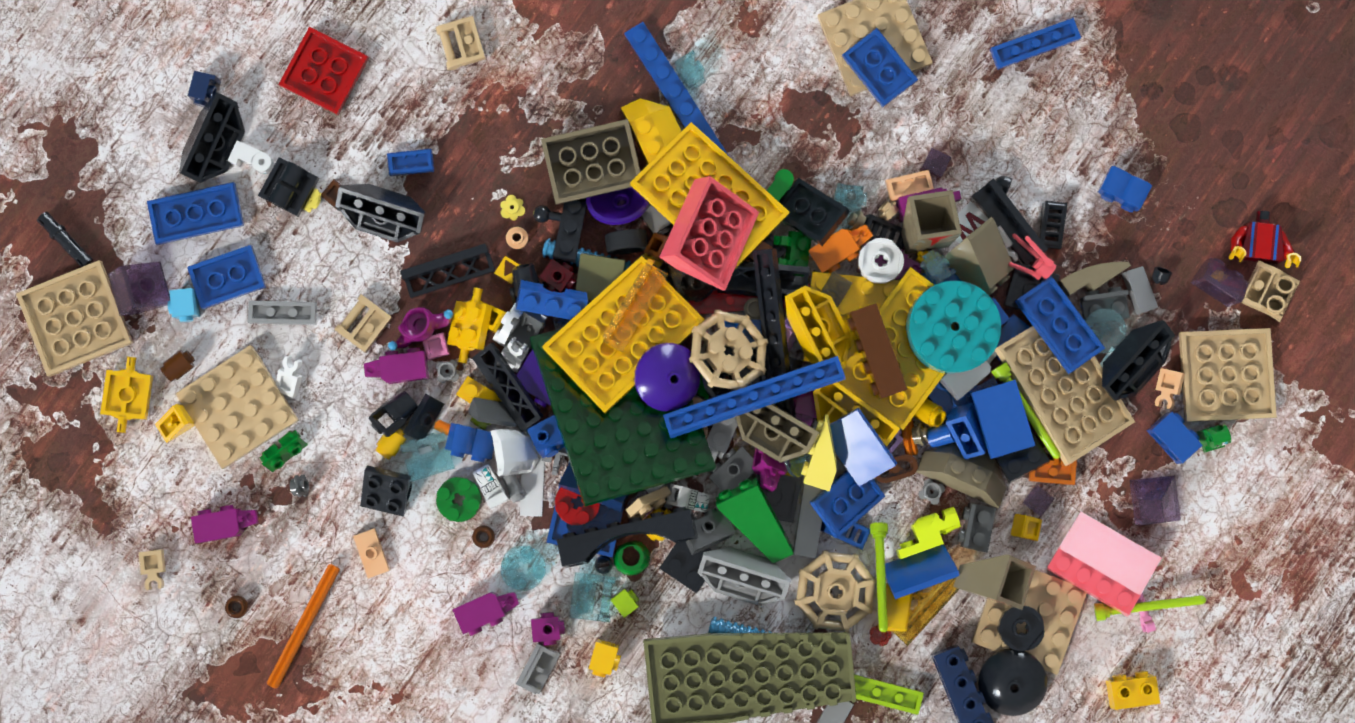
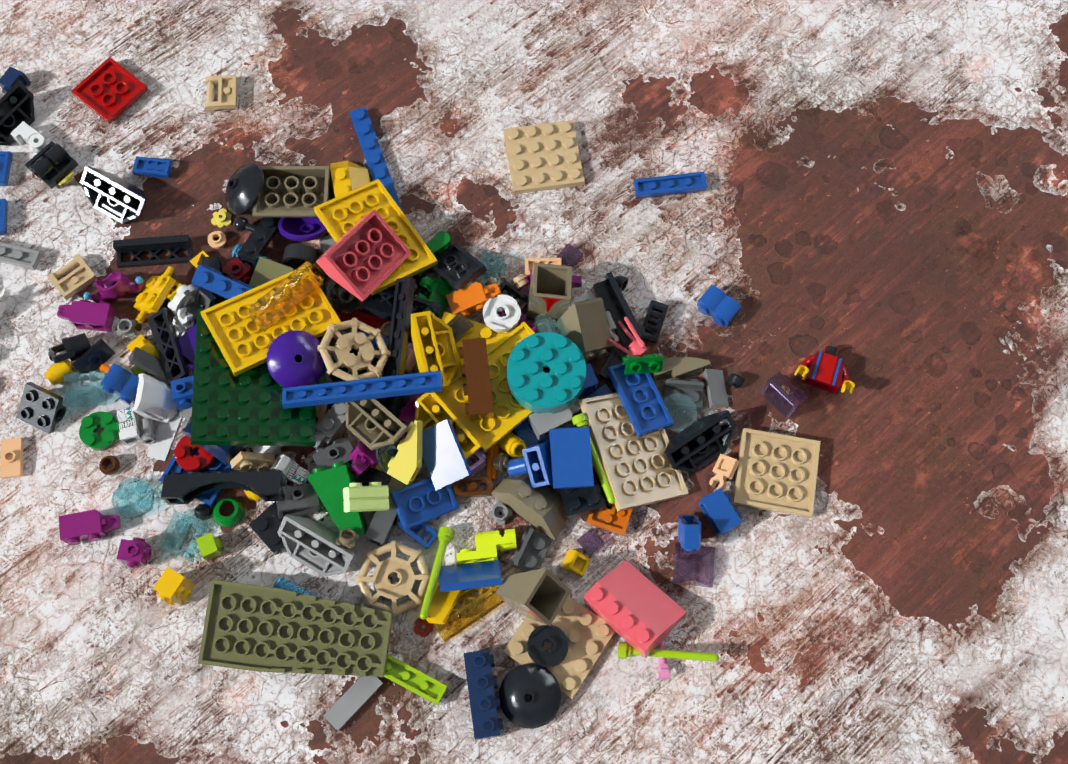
camera: 10 degrees right, 15 degrees down
bright pink tile [423,333,450,360] -> none
light grey hinge [516,642,561,694] -> none
clear light blue brick [675,50,706,89] -> none
blue tile [842,28,918,108] -> none
yellow brick [1106,671,1161,710] -> none
green leg [1197,424,1231,453] -> none
tan slope [1239,261,1300,322] -> none
none -> black dish [225,163,264,216]
none -> dark tan plate [335,528,359,549]
none -> yellowish green brick [343,482,389,512]
none -> green hinge [622,353,664,375]
none -> blue brick [678,515,702,552]

